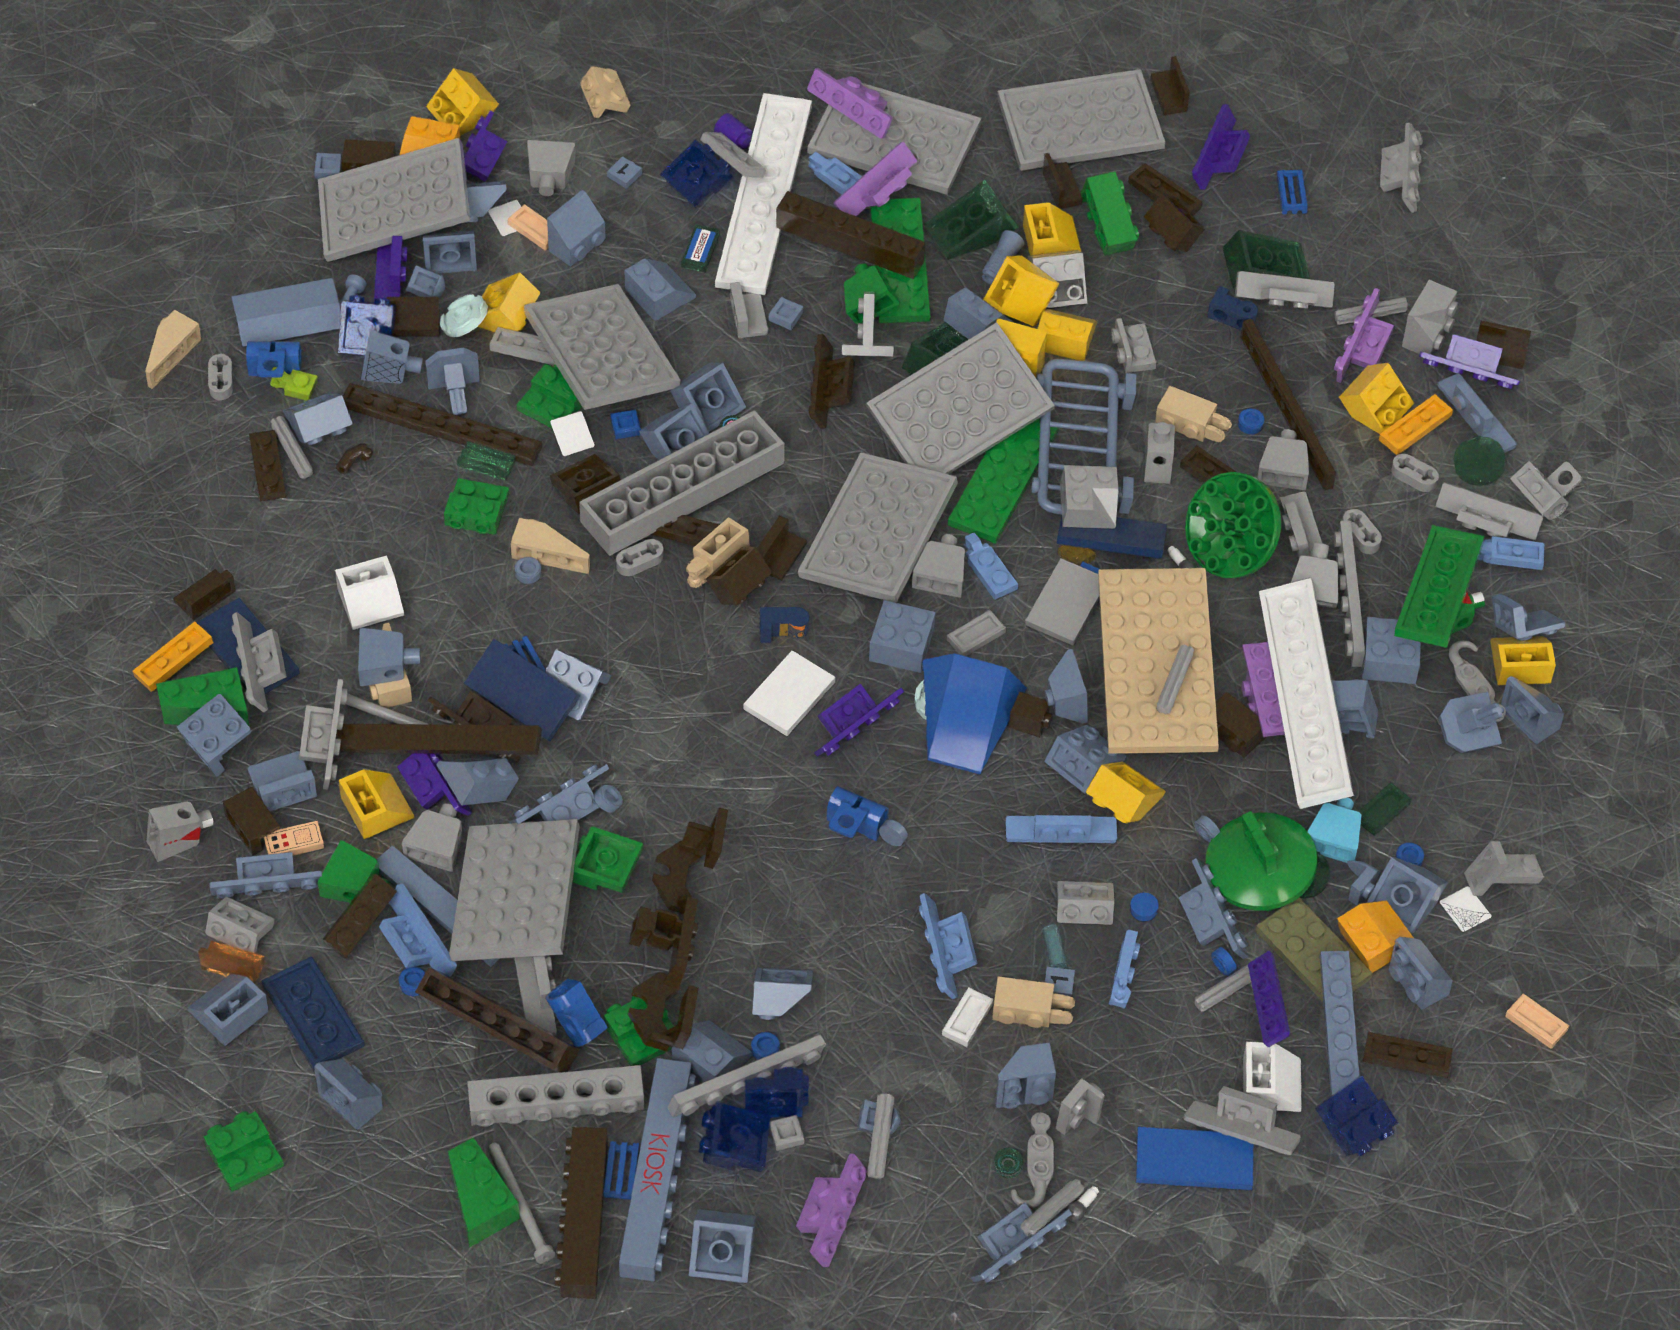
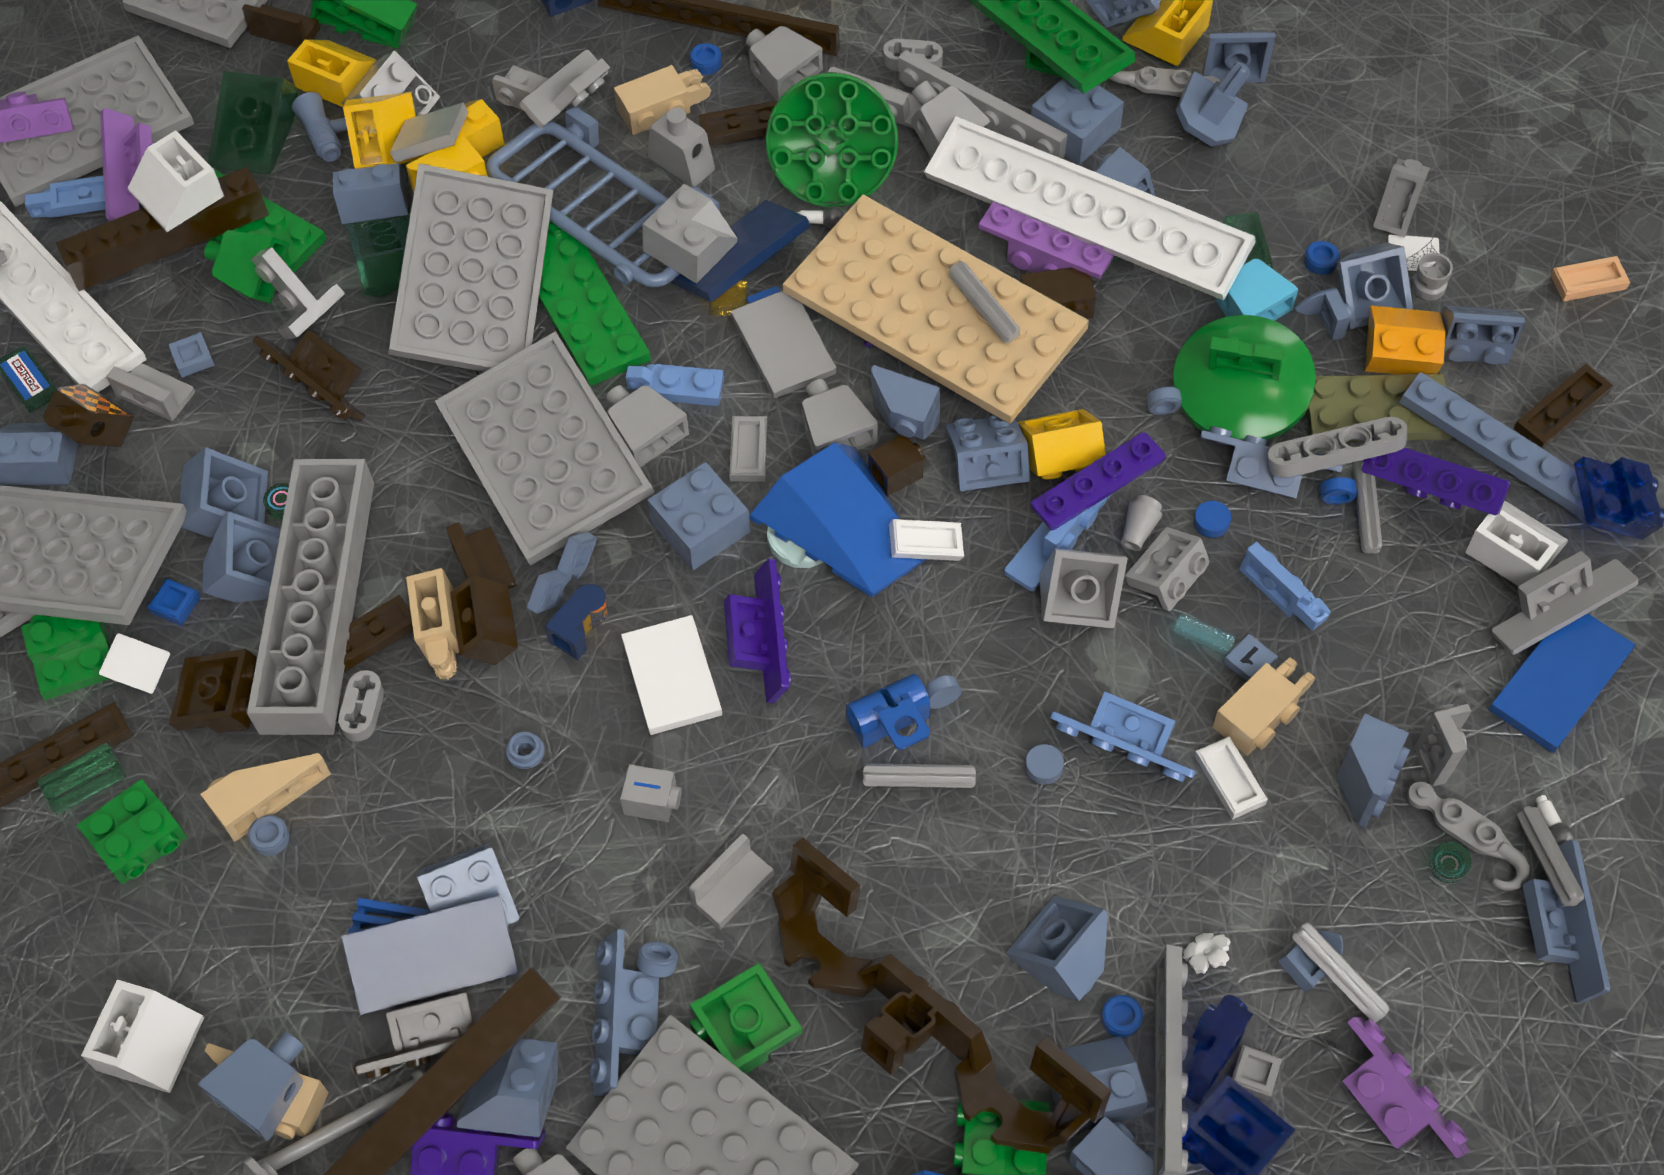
camera: 50 degrees left, 5 degrees up
none -> dark brown torso [43,384,134,447]
none -> white slope [128,130,224,232]
none -> light grey tile [390,102,468,162]
none -> sand blue plate [506,732,545,769]
none -> light grey bracket [519,49,610,128]
none -> sand blue tile [527,532,597,613]
none -> light grey brick [620,764,682,823]
none -> light grey panel [689,834,774,930]
none -> light grey torso [801,379,878,456]
none -> light grey axle [863,763,976,788]
none -> white tile [889,519,964,561]
none -> sand blue tile [1025,744,1064,785]
none -> dark purple bracket [1031,432,1166,530]
none -> light grey slope [1040,548,1128,629]
none -> light grey cone [1120,495,1162,551]
none -> white plant [1183,933,1231,974]
none -> light grey beam [1268,417,1407,478]
none -> light grey wheel [1412,253,1453,301]

